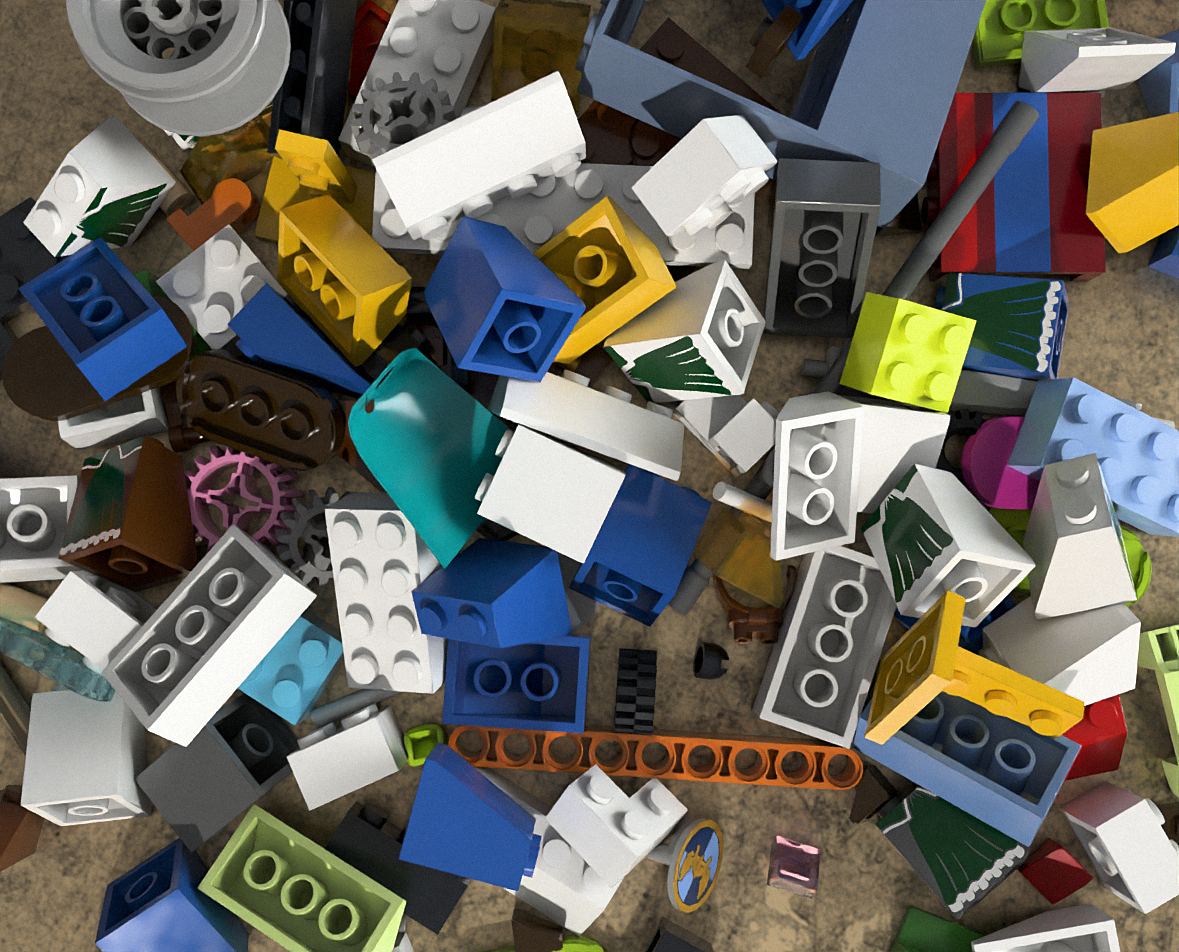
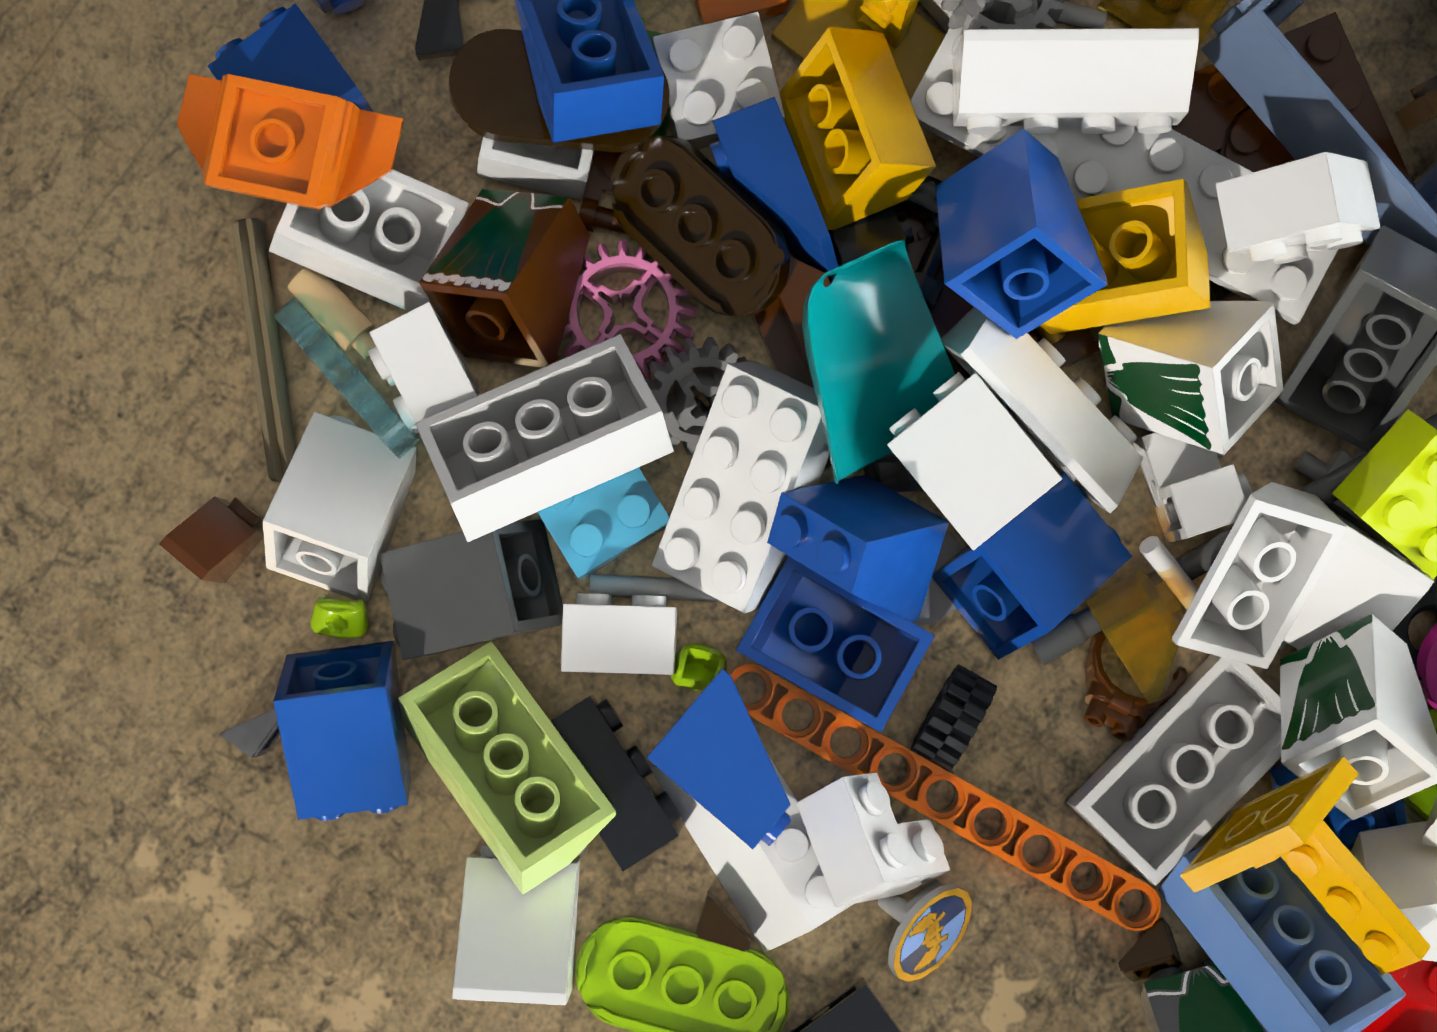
camera: 30 degrees right, 0 degrees up
black hinge [693,641,729,680] -> none
plate [767,836,821,899] -> none
none -> lime piece [310,594,369,639]

